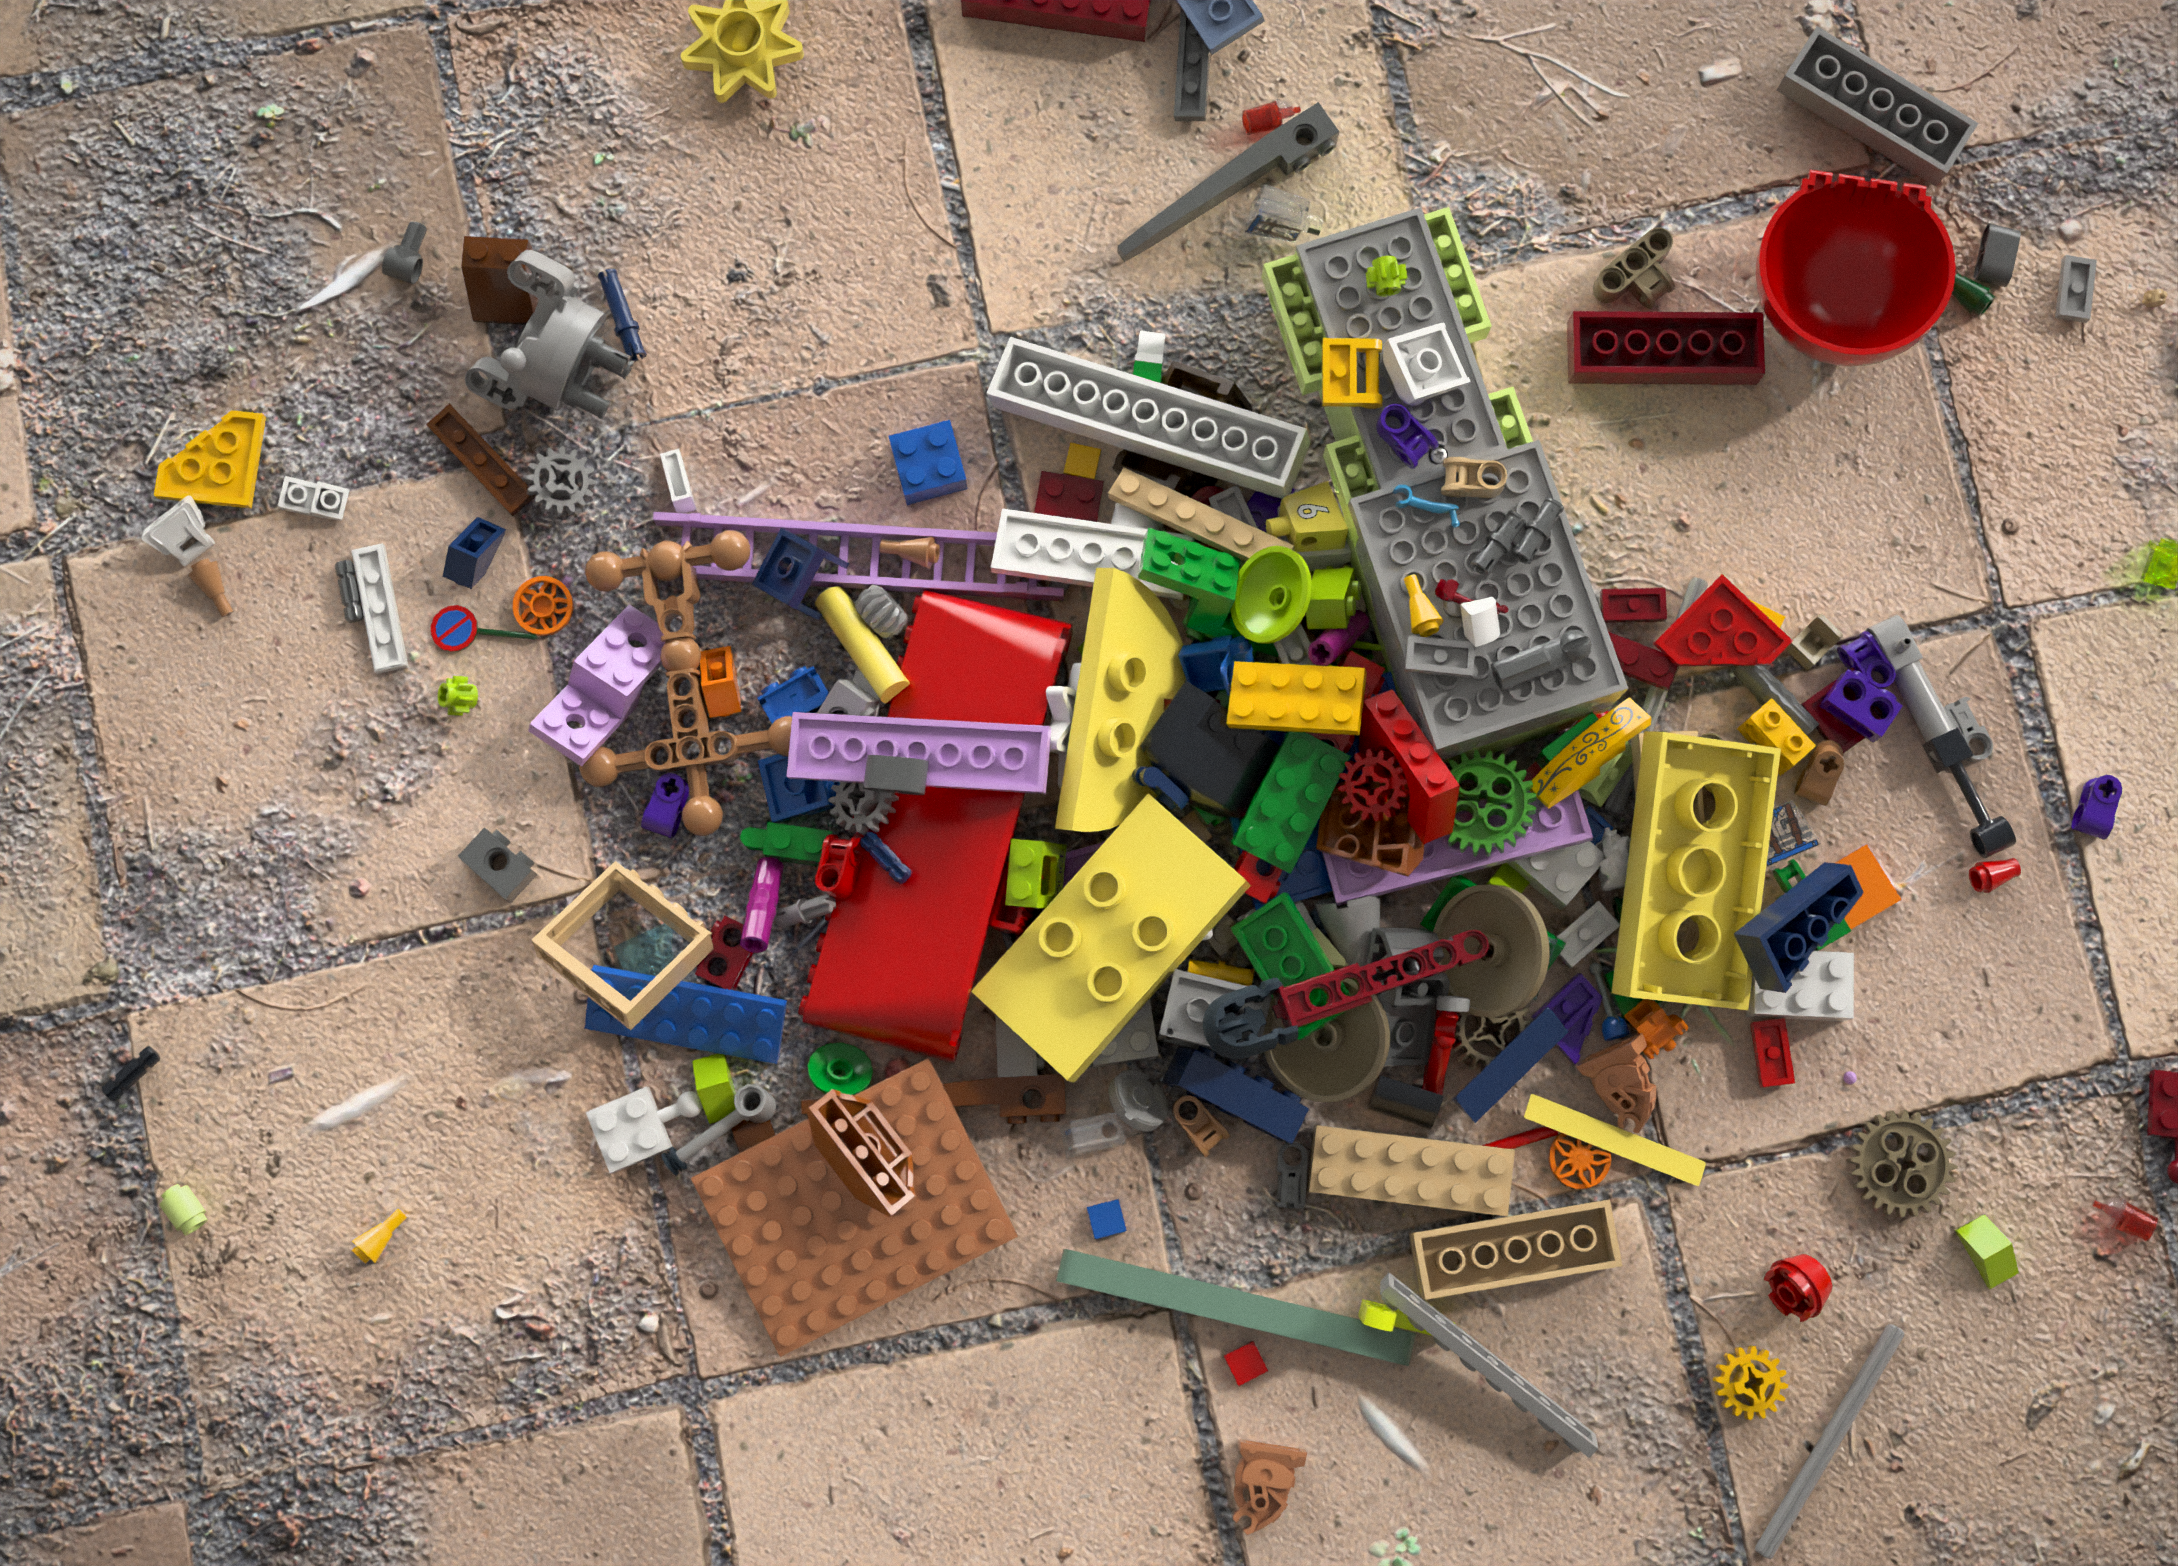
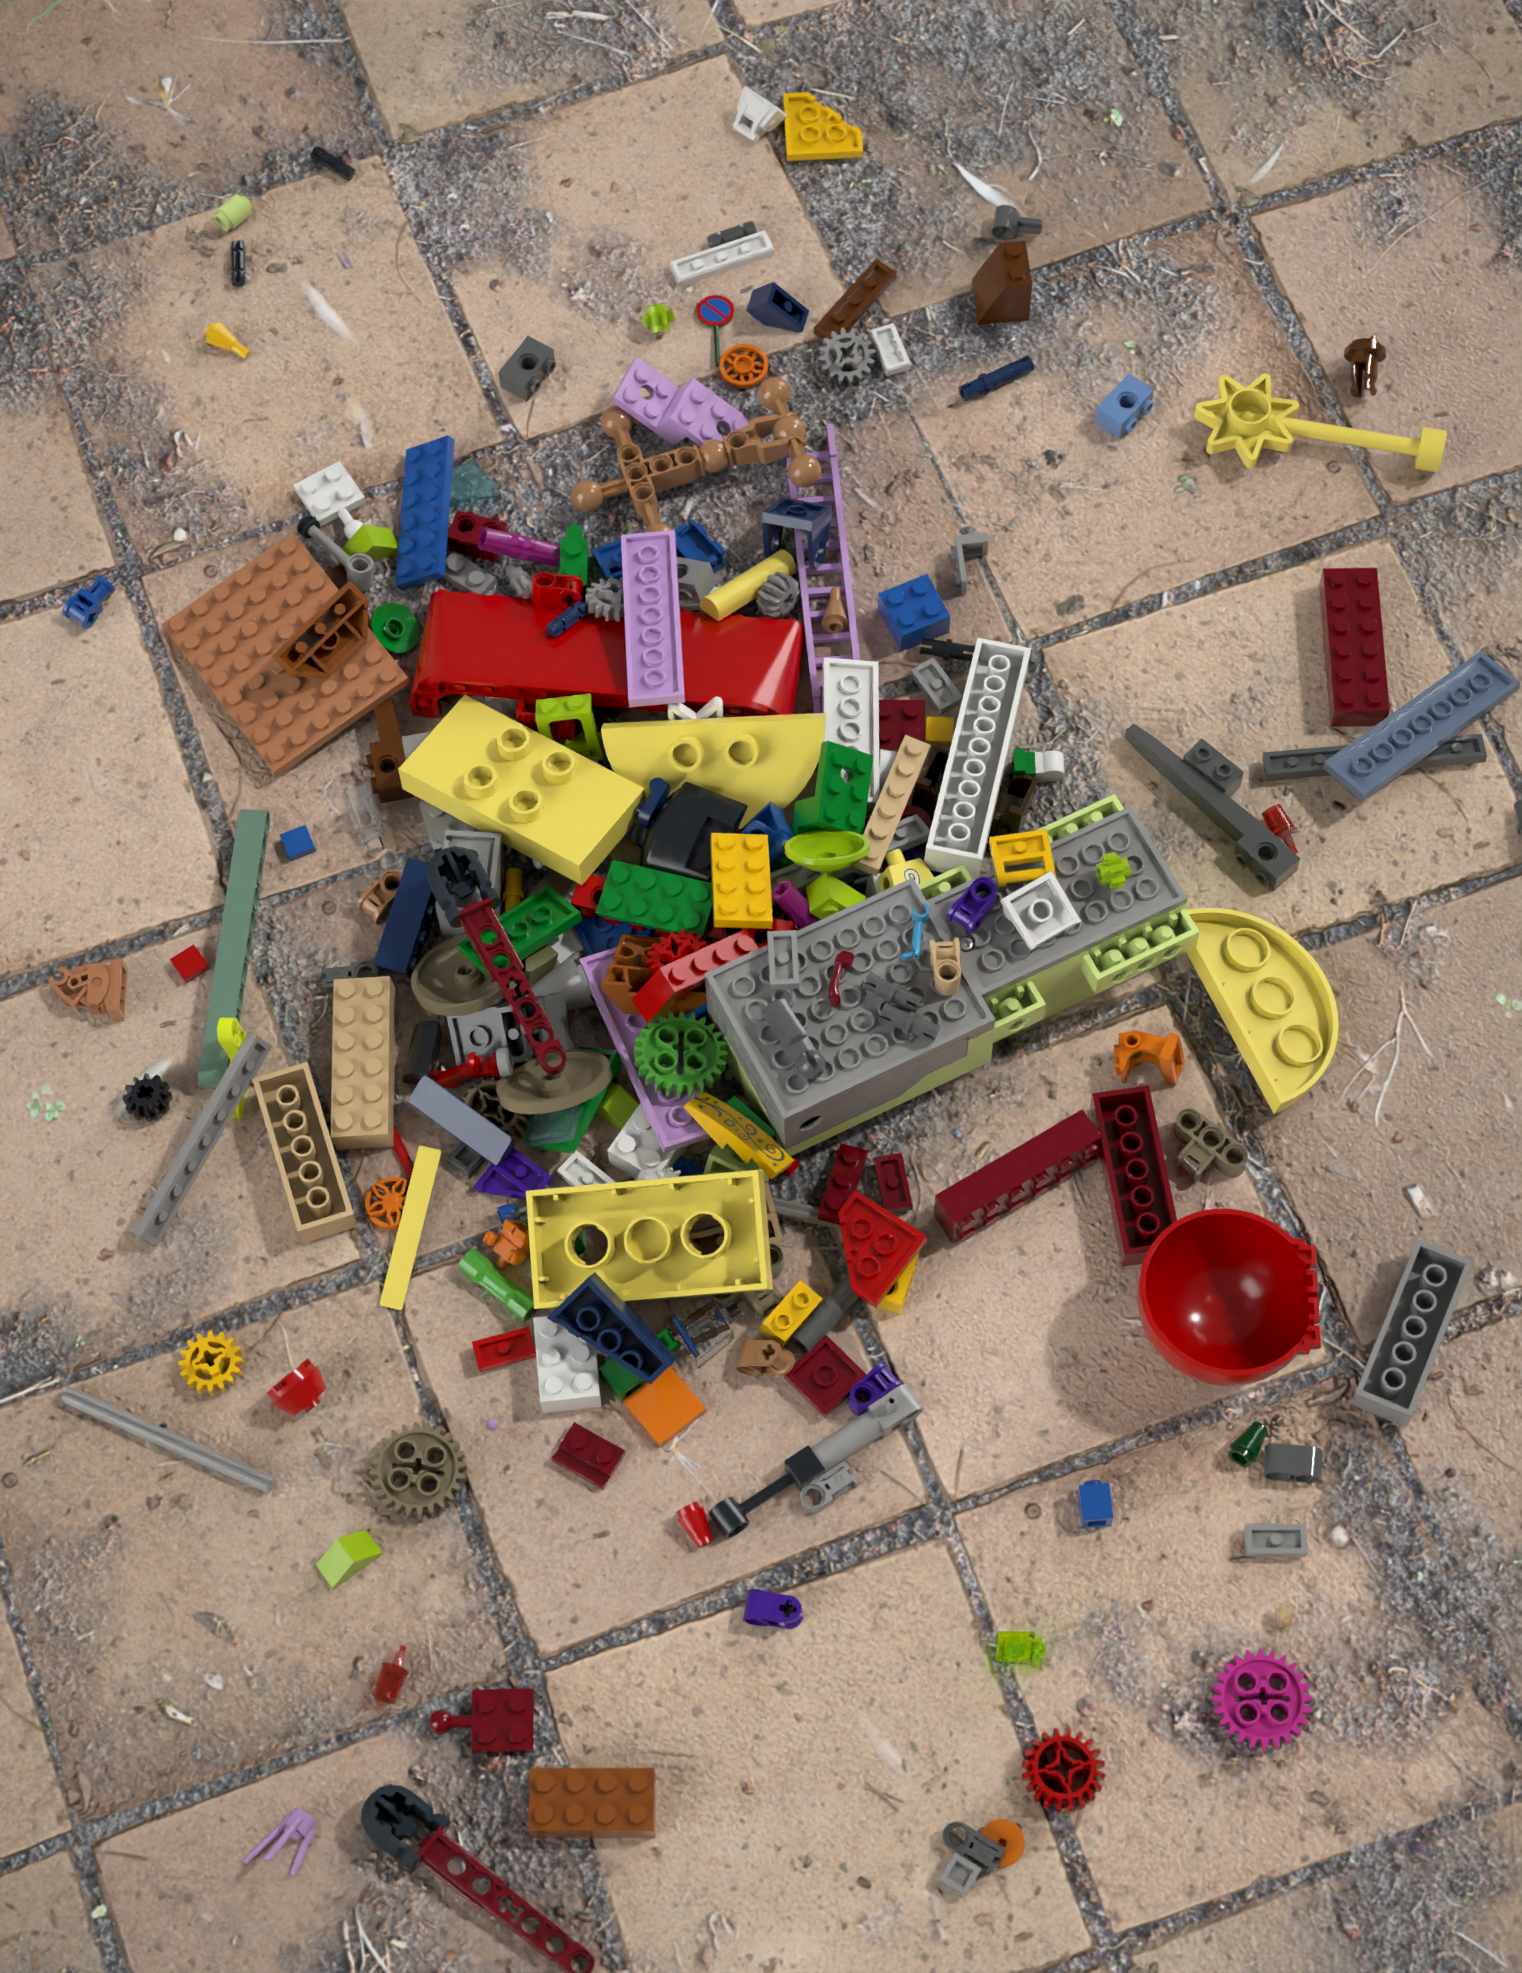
camera: 85 degrees right, 15 degrees down
medium nougat cone [188,558,234,617] -> none
white slope [277,476,350,521] -> none
light grey piece [465,250,634,419] -> none
tan window [531,861,714,1030] -> none
dark purple piece [641,773,689,839] -> none
white piece [660,449,697,514] -> none
orange slope [700,646,742,718] -> none
dark grey beam [863,755,929,795] -> none
light grey tile [1108,1070,1168,1132] -> none
clear torso [1245,184,1323,242] -> none
yellow cone [1404,575,1444,637] -> none
white brick [1460,597,1500,647] -> none
nougat piece [1576,1033,1656,1134] -> none
dark tan bracket [1786,614,1843,671] -> none
dark purple brick [1820,669,1903,743] -> none
none -> blue connector [62,575,115,629]
none -> black gear [123,1073,173,1123]
none -> black axle [231,240,246,287]
none -> light grey plate [443,551,497,595]
none -> dark grey tile [447,1142,486,1179]
none -> bright green axle [458,1248,538,1322]
none -> dark red plate [552,1422,626,1490]
none -> white plate [869,323,911,376]
none -> light grey plate [910,657,963,715]
none -> black pin [920,637,976,662]
none -> dark red brick [934,1109,1102,1244]
none -> light grey bracket [950,532,988,594]
none -> blue brick [1077,1480,1113,1529]
none -> medium blue brick [1095,373,1154,439]
none -> orange tile [1114,1030,1185,1086]
none -> dark grey brick [1183,738,1244,797]
none -> light yellow plate [1186,908,1339,1114]

